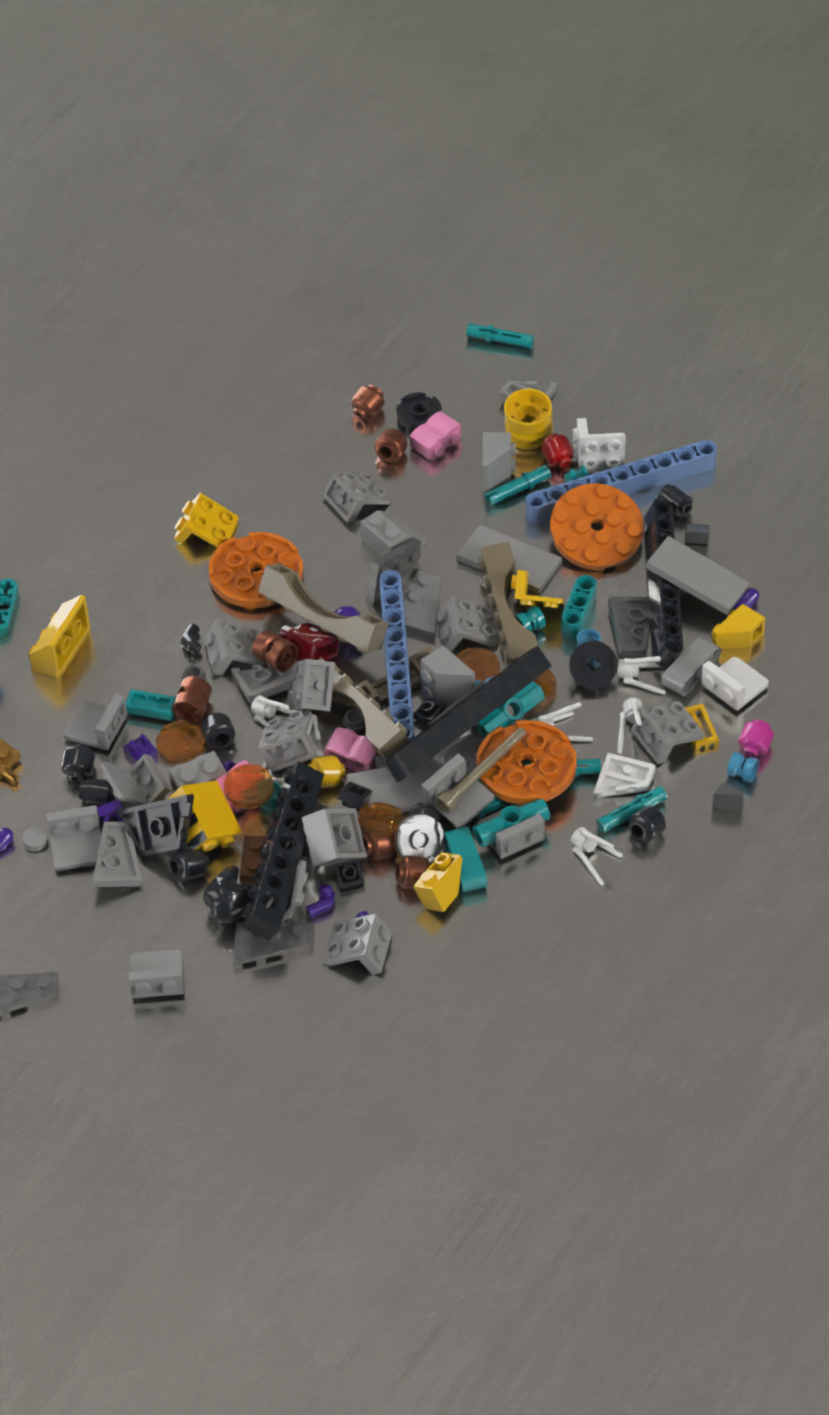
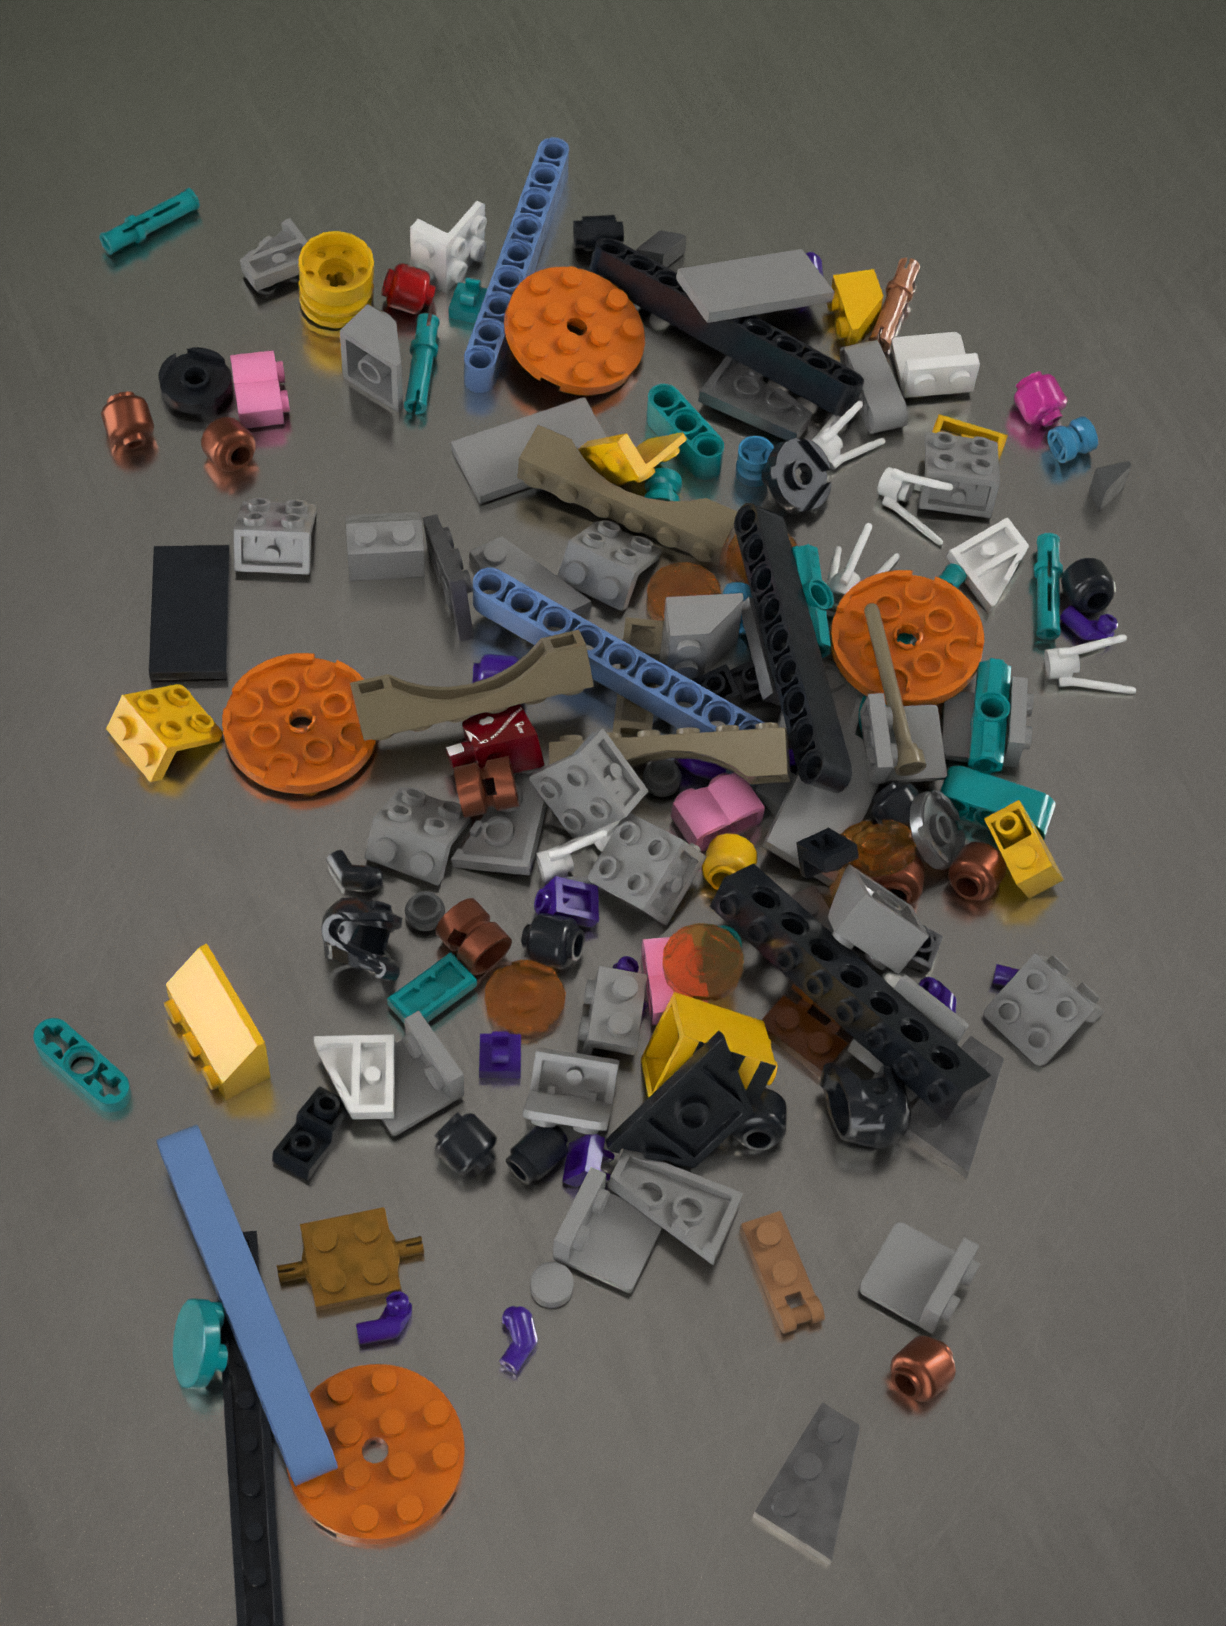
camera: 60 degrees left, 10 degrees up
none -> black tile [149,545,230,680]
none -> black slope [272,1086,350,1181]
none -> white wing [314,1034,396,1119]
none -> black helmet [321,897,402,981]
none -> dark purple bracket [534,876,599,928]
none -> medium nougat plate [740,1211,825,1334]
none -> nougat pin [868,257,920,352]
none -> copper head [890,1336,956,1402]
none -> dark purple arm [1060,605,1118,640]

